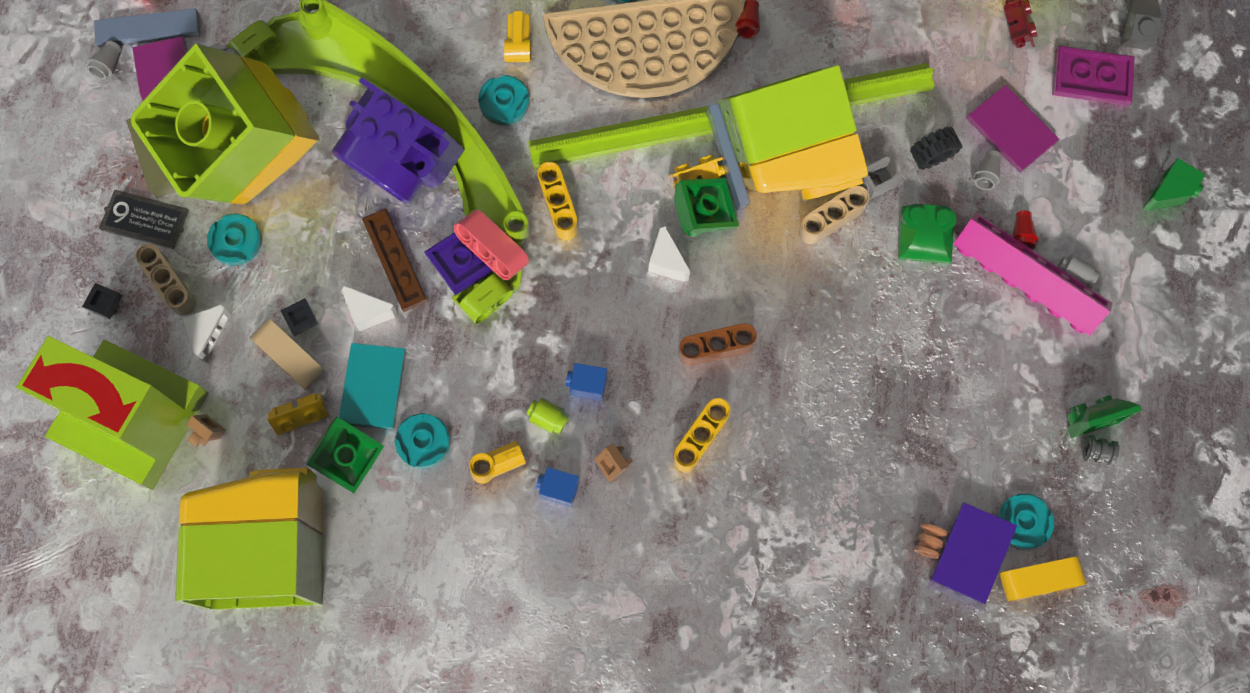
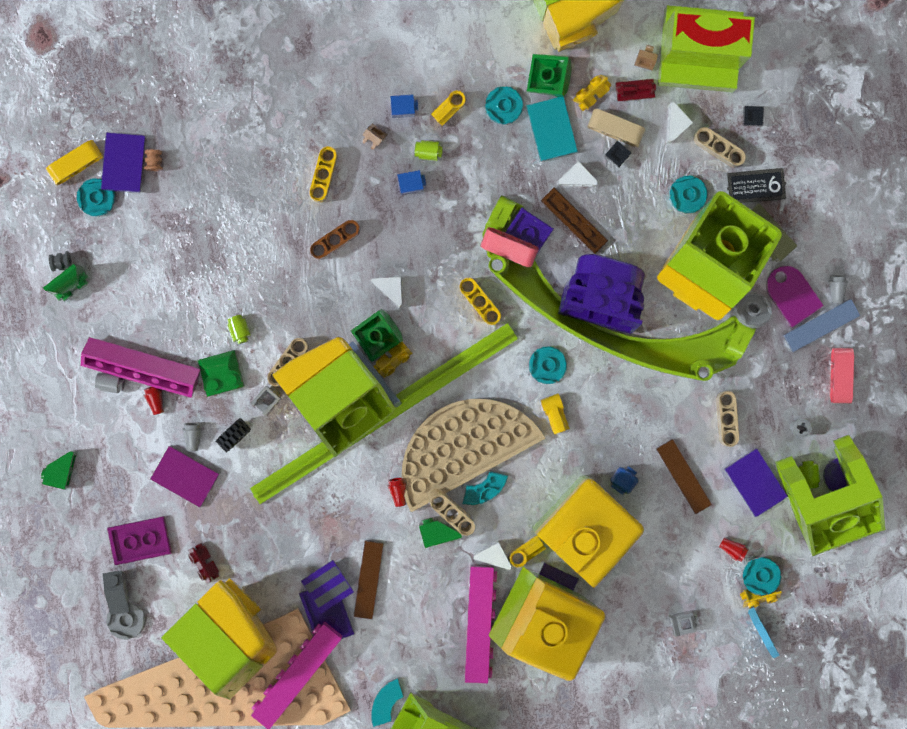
camera: 160 degrees right, 15 degrees up
none -> lime brick [227,315,251,344]
none -> dark red hinge [615,79,656,102]

